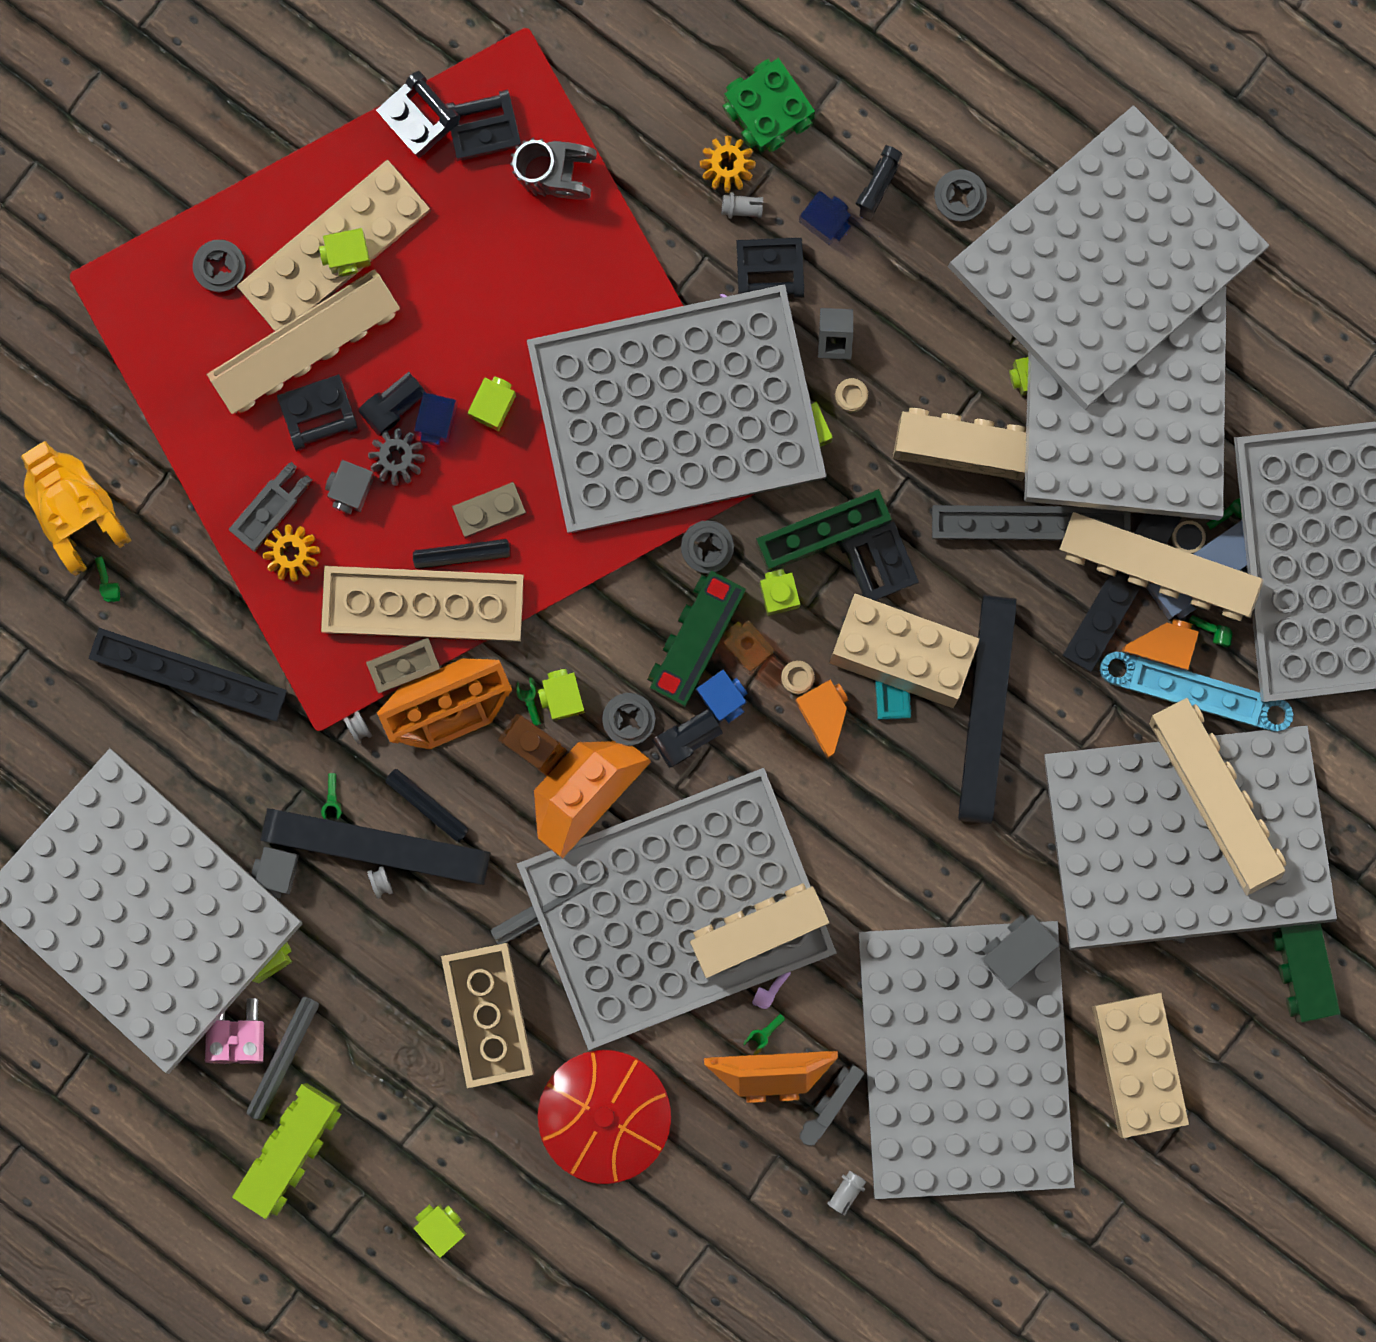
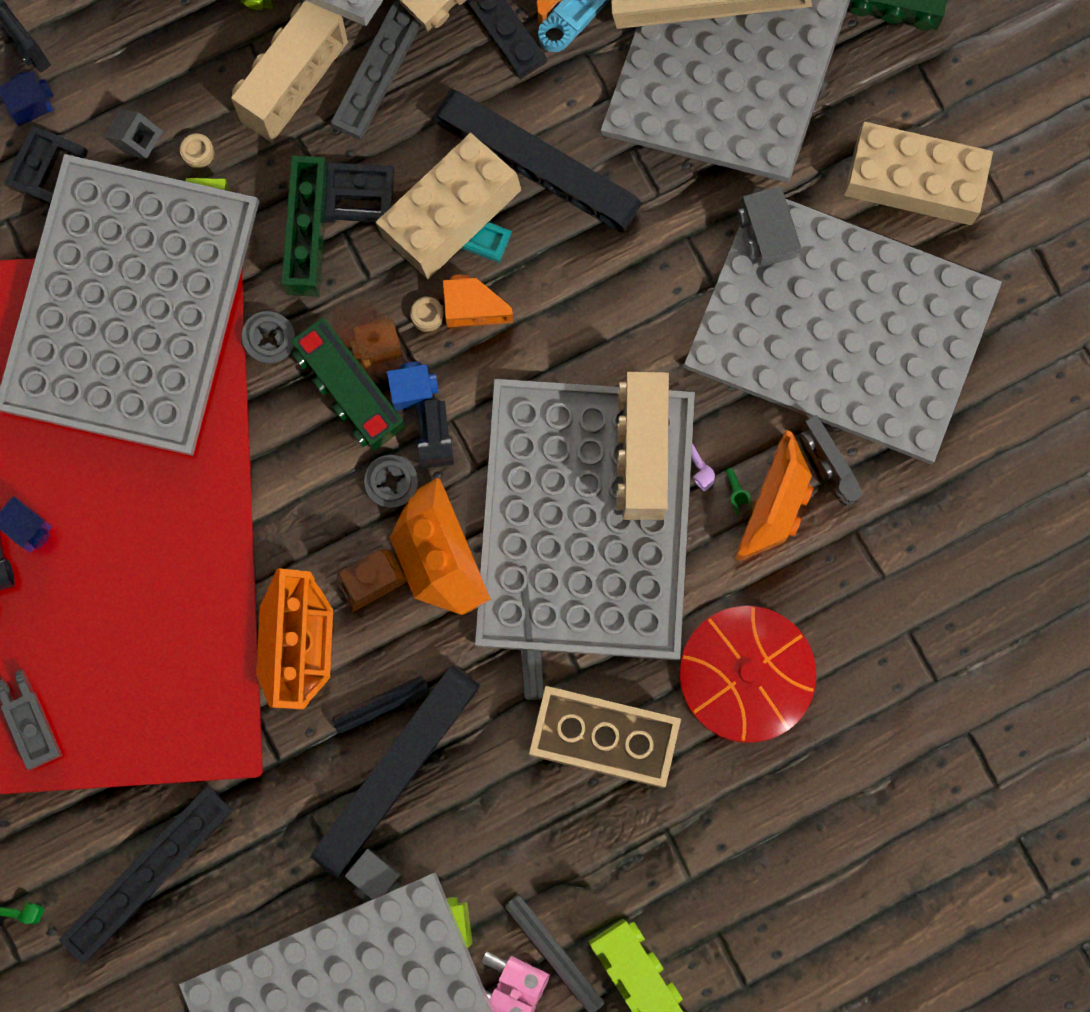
camera: 65 degrees left, 5 degrees down
light orange gear [263,525,320,582] -> none
tan plate [321,566,524,642] -> none
green hand [321,773,342,819] -> none
dark grey brick [325,460,375,514] -> none
light grey bush [344,711,372,744] -> none
dark tan plate [366,638,440,693] -> none
light grey bush [367,866,393,899] -> none
dark grey gear [368,429,425,486] -> none
black axle [413,539,511,569] -> none
lime brick [413,1204,466,1258] -> none
dark tan plate [452,482,526,538] -> none
lime brick [468,376,516,431] -> none
green hand [516,677,541,726] -> none
lime brick [538,669,585,721] -> none
lime brick [759,569,800,616] -> none
light grey pin [827,1171,866,1215] -> none

